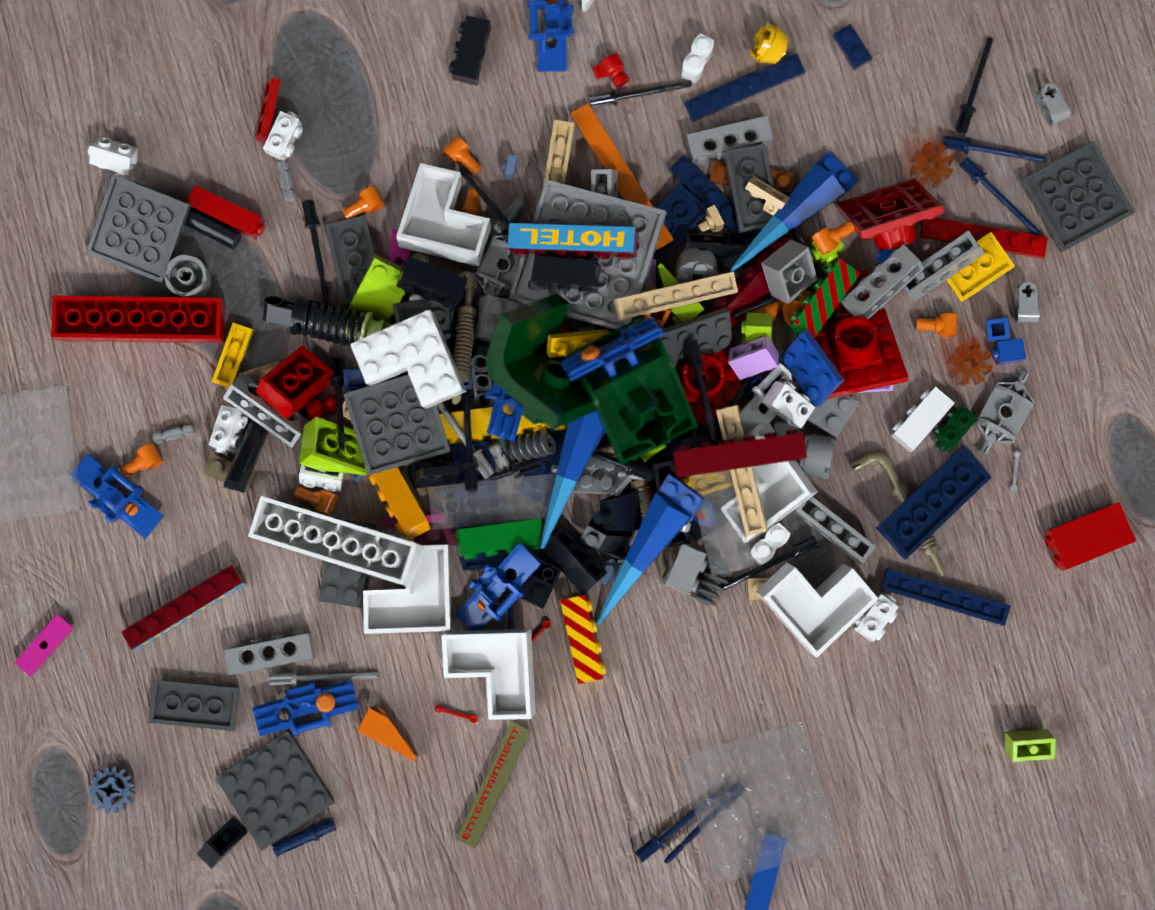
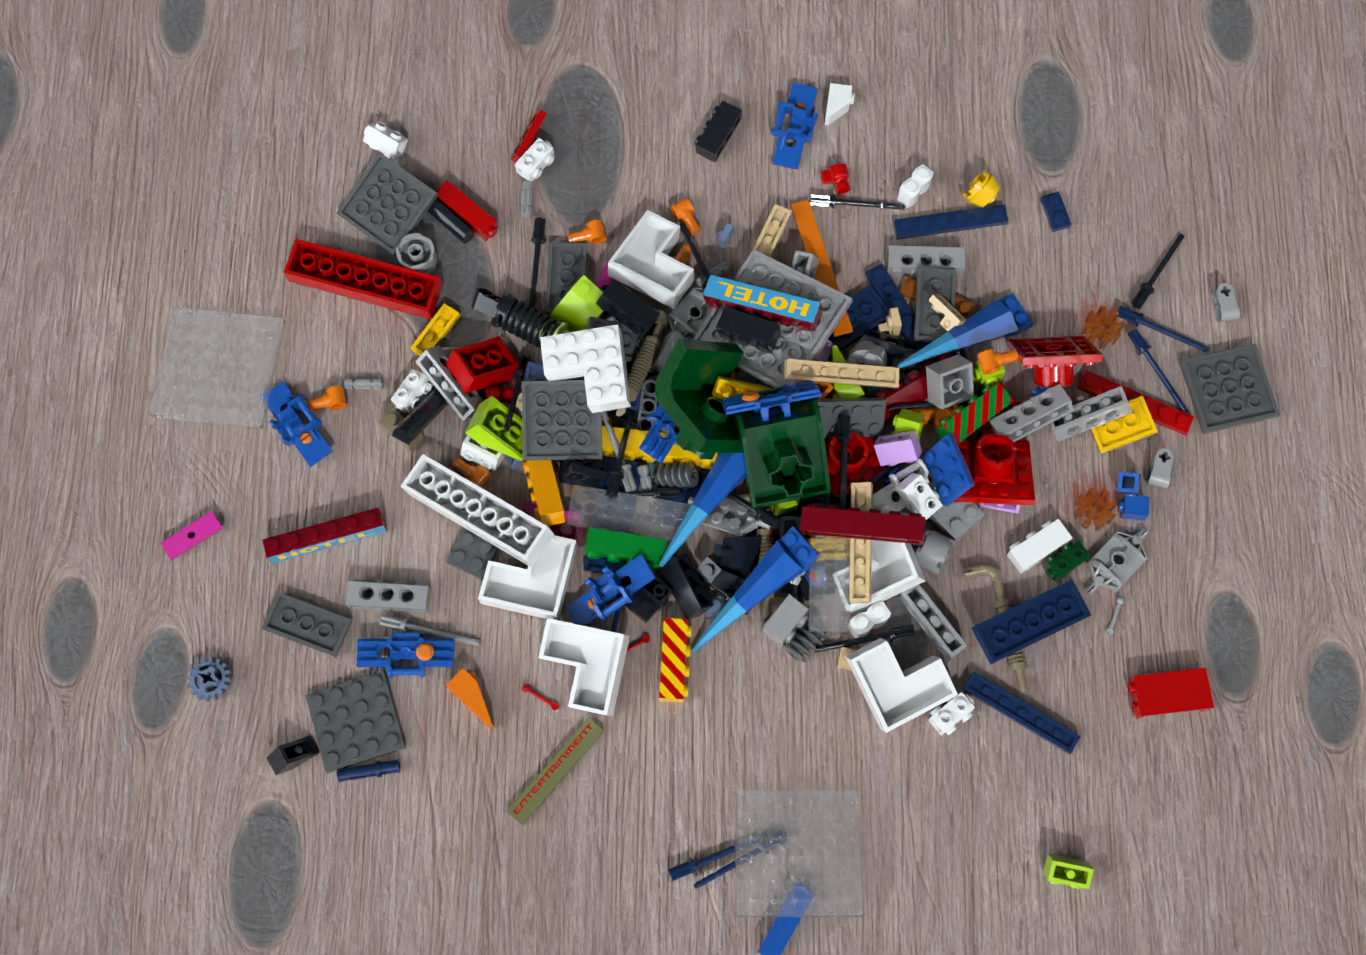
camera: 15 degrees right, 10 degrees down
orange pin [916,313,958,337] -> none

